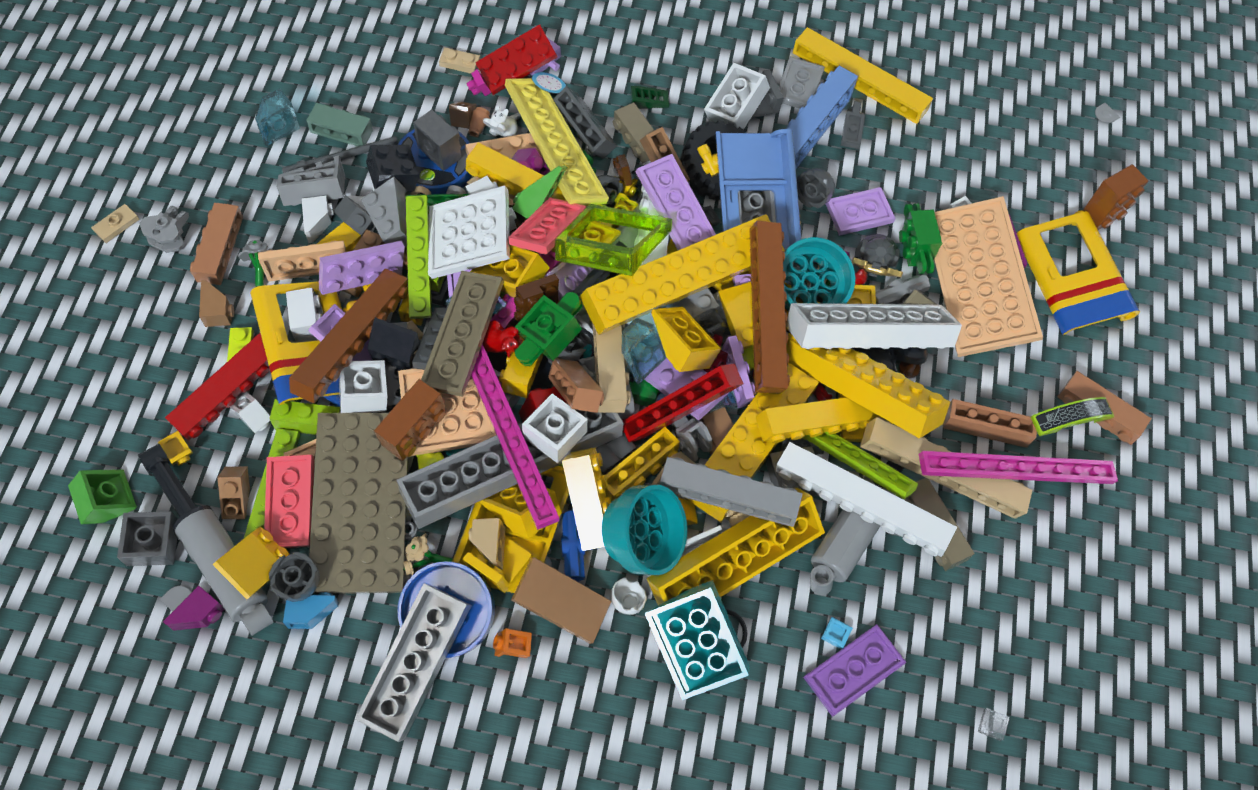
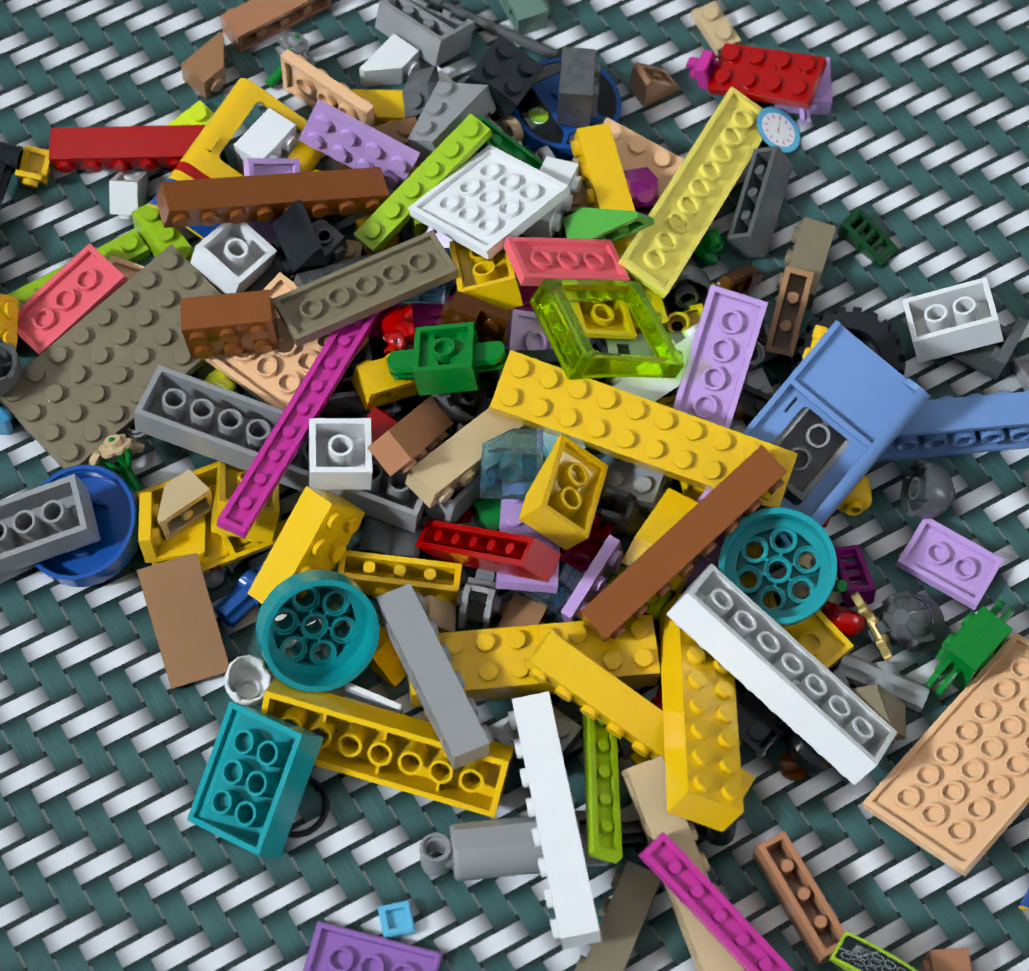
camera: 50 degrees right, 0 degrees up
medium nougat slope [217,466,250,519] -> none
nougat cone [468,107,490,137] -> none
white animal [483,106,521,137] -> none
orange bracket [493,628,532,658] -> none

